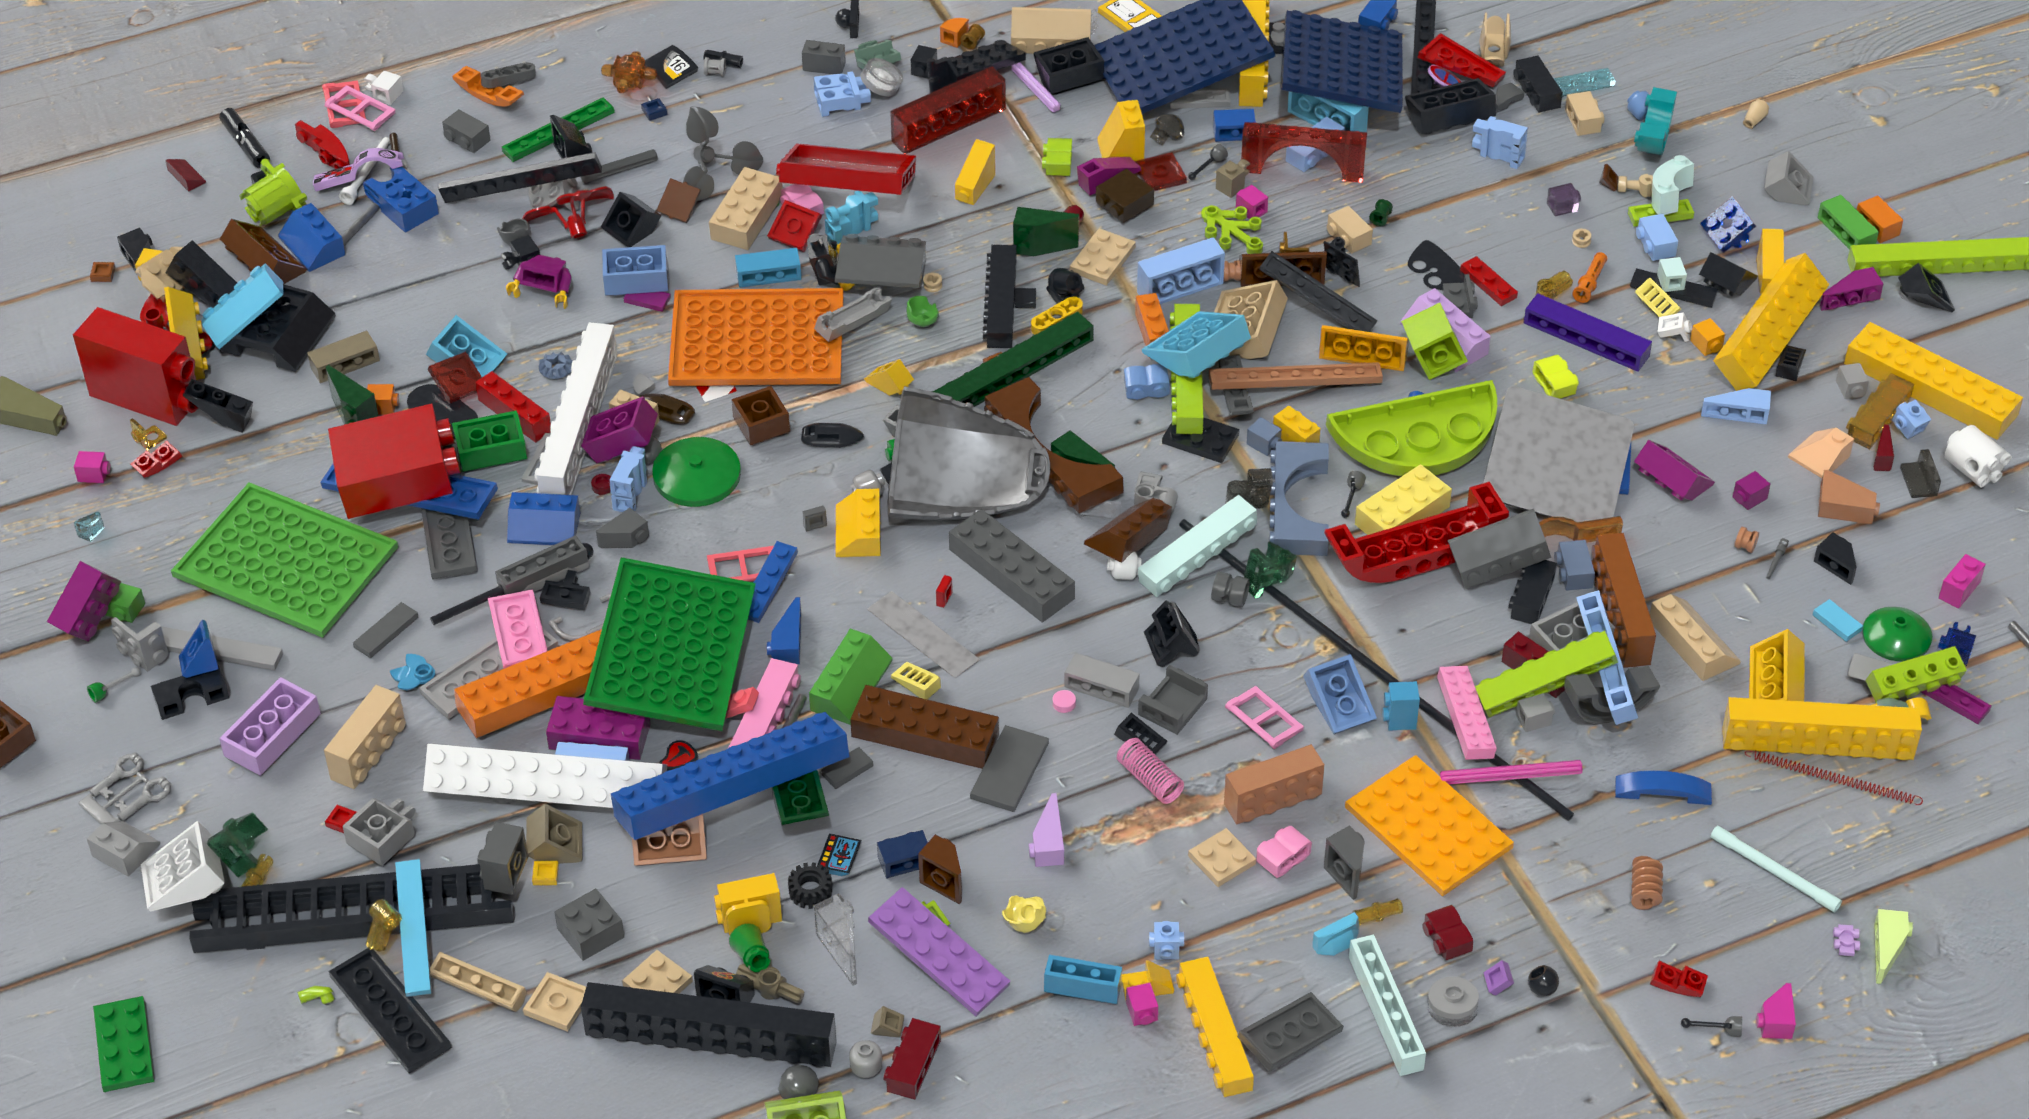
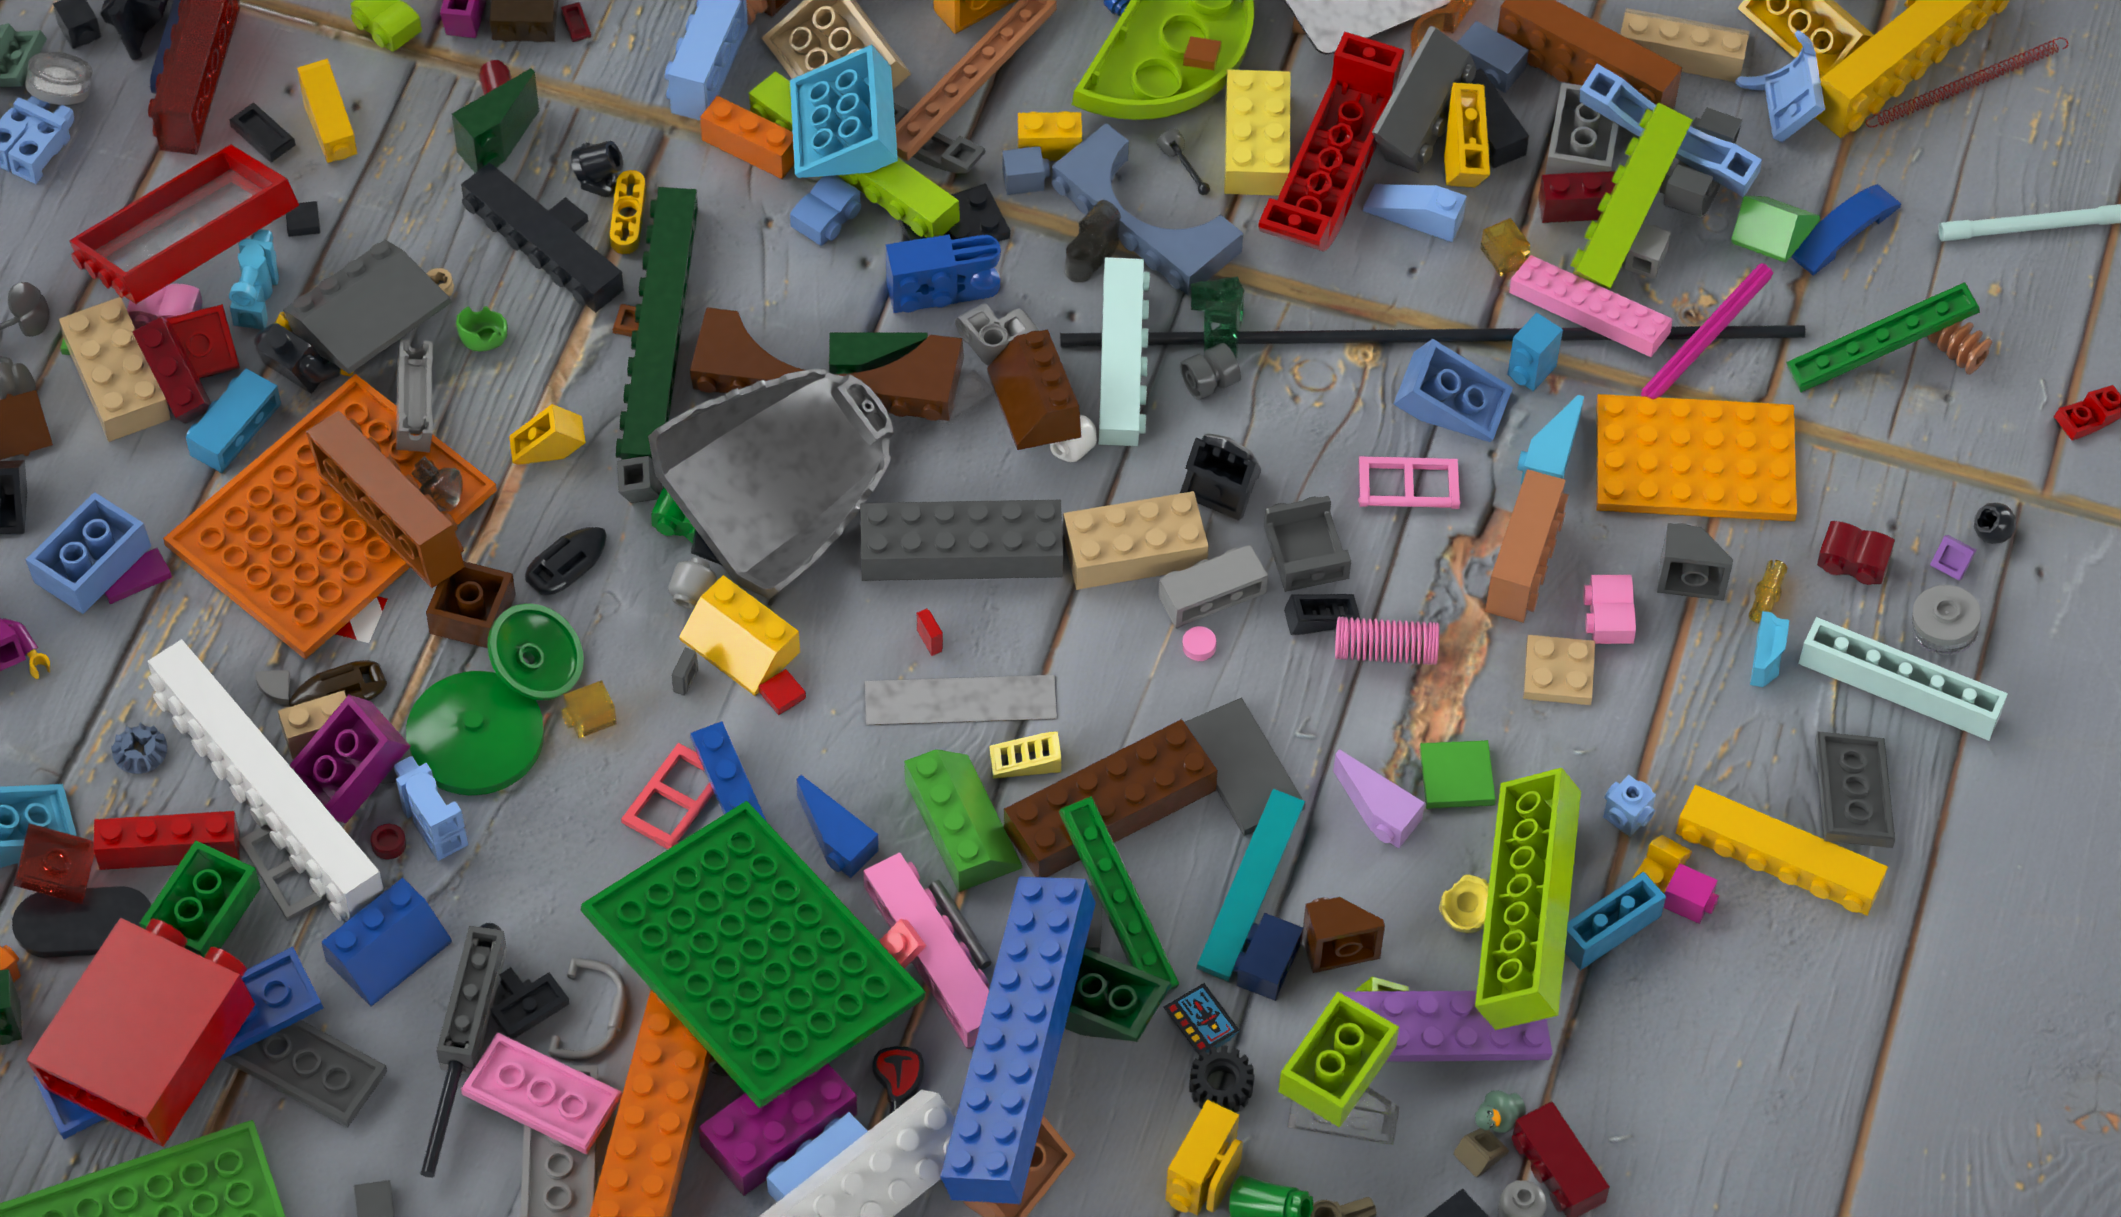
camera: 50 degrees left, 10 degrees up
dark grey slope [596,508,649,548] -> none
tan plate [1070,228,1136,286] -> none
none -> dark red brick [132,317,211,424]
none -> black tile [229,102,296,163]
none -> black tile [286,201,321,237]
none -> dark orange brick [306,411,465,588]
none -> clear smoke piece [411,456,463,514]
none -> green dish [487,603,584,700]
none -> dark red piece [561,2,591,42]
none -> clear yellow brick [561,680,617,738]
none -> red tile [758,669,806,715]
none -> blue brick [885,235,1001,313]
none -> green tile [1059,796,1180,990]
none -> tan brick [1063,491,1209,590]
none -> dark orange tile [1183,36,1221,70]
none -> teal tile [1196,789,1305,982]
none -> lime brick [1278,991,1399,1128]
none -> light blue slope [1363,184,1467,242]
none -> bright green tile [1419,740,1496,809]
none -> yellow slope [1444,83,1490,188]
none -> lime brick [1475,767,1581,1030]
none -> sand green animal [1475,1090,1526,1133]
none -> clear yellow brick [1480,217,1531,276]
none -> medium azure slope [1517,395,1584,484]
none -> bright green slope [1731,196,1821,263]
none -> light blue piece [1735,30,1825,142]
none -> green tile [1786,282,1980,393]

